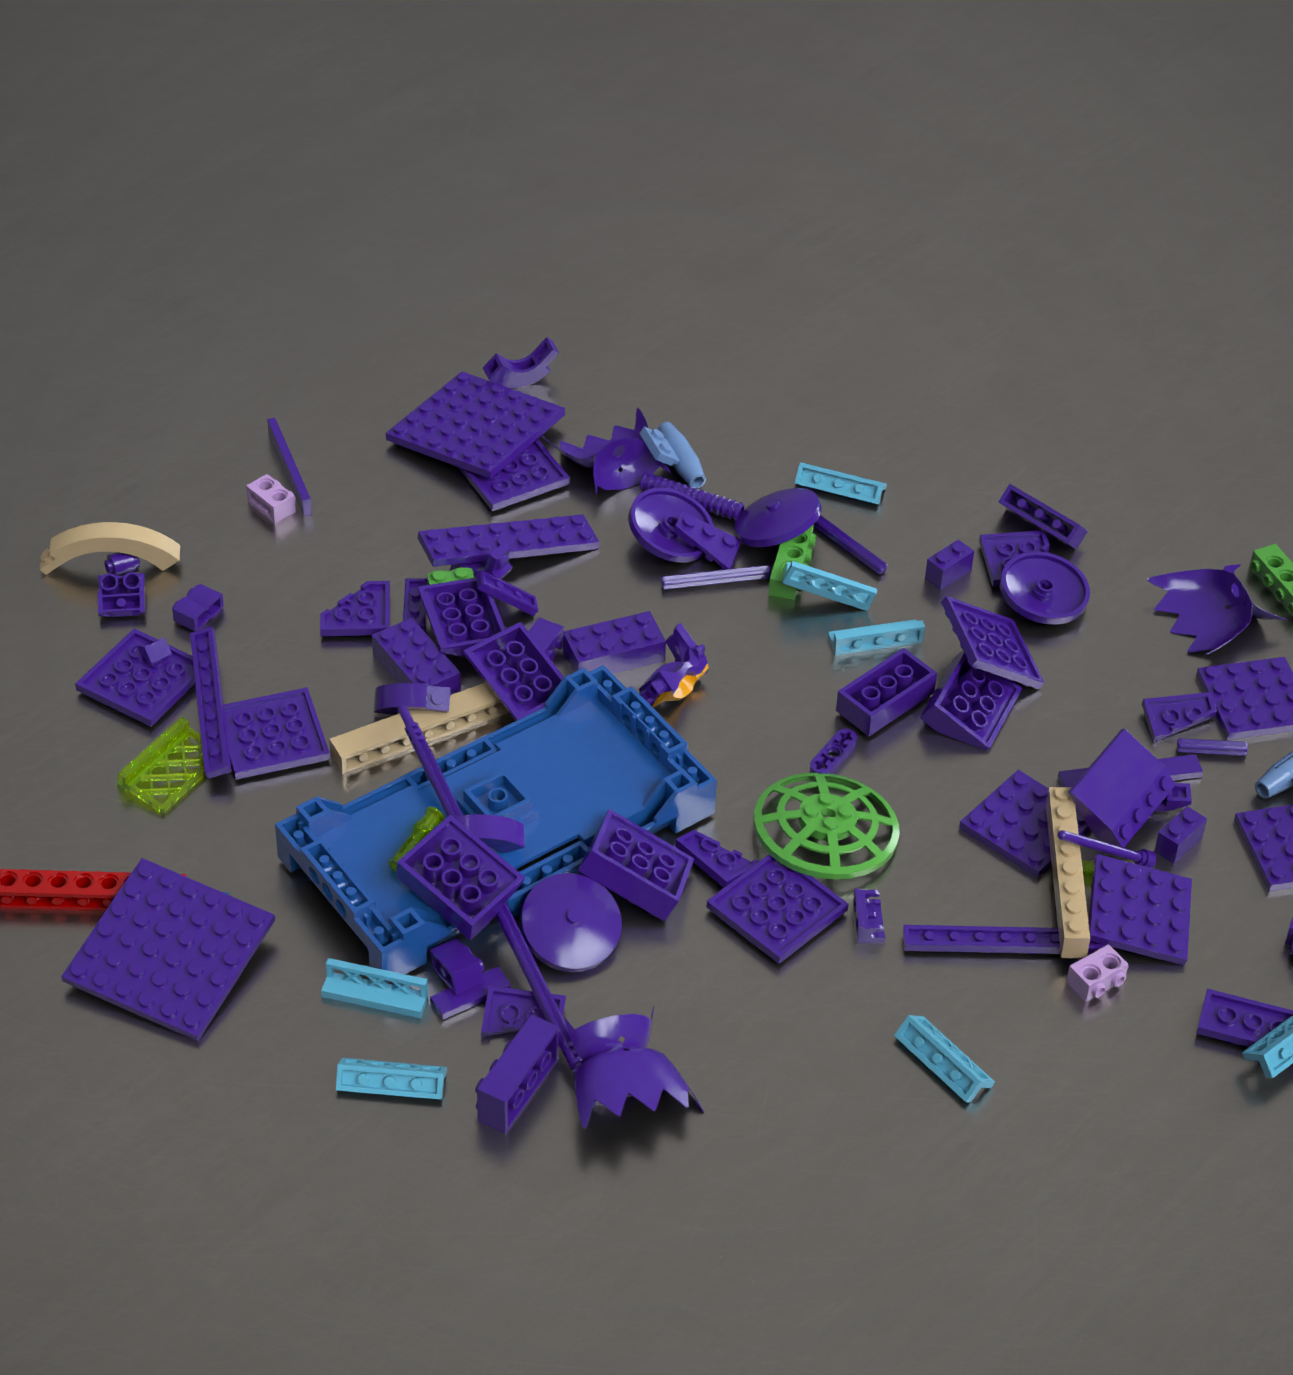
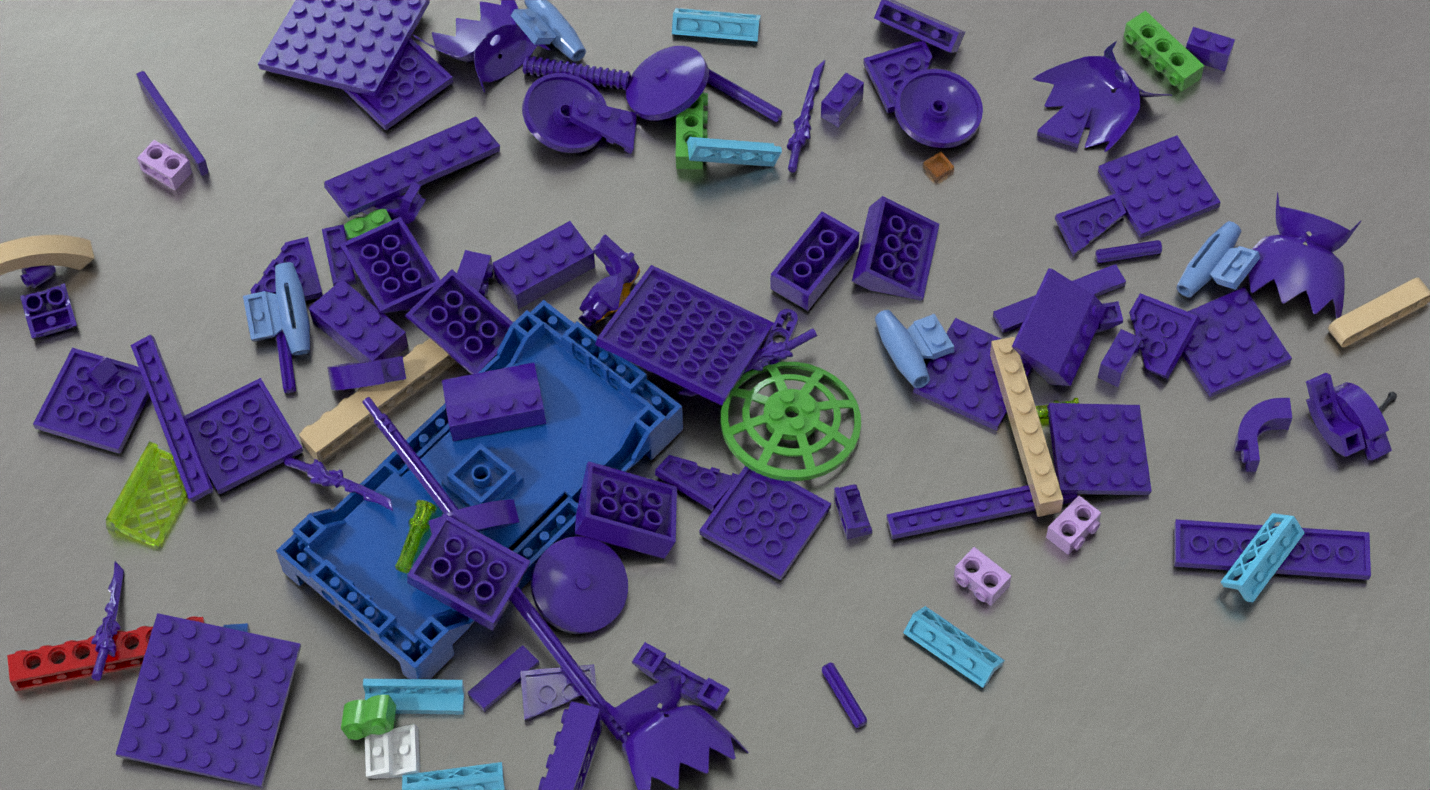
camera: 10 degrees left, 15 degrees up
dark purple brick [172,584,224,631] -> none
dark purple brick [430,938,484,995] -> none
dark purple tile [475,570,539,616] -> none
axle [661,565,771,590] -> none
medium azure fence [828,619,925,656] -> none
dark purple plate [941,596,1045,689] -> none
dark purple piece [1058,830,1156,868] -> none
none -> dark purple sword [91,561,124,681]
none -> medium blue plate [243,262,310,355]
none -> dark purple axle [276,332,296,394]
none -> dark purple sword [284,457,393,511]
none -> bright green brick [341,695,396,740]
none -> white slope [365,724,420,779]
none -> dark purple slope [442,362,546,442]
none -> dark purple plate [595,265,774,405]
none -> dark purple slope [632,642,730,711]
none -> dark purple sword [678,328,817,397]
none -> dark purple sword [786,60,825,172]
none -> dark purple axle [822,662,867,728]
none -> medium blue plate [875,310,954,388]
none -> clear orange tile [923,152,954,182]
none -> lavender brick [954,547,1011,606]
none -> dark purple wing [1037,100,1092,148]
none -> dark purple plate [1129,293,1201,379]

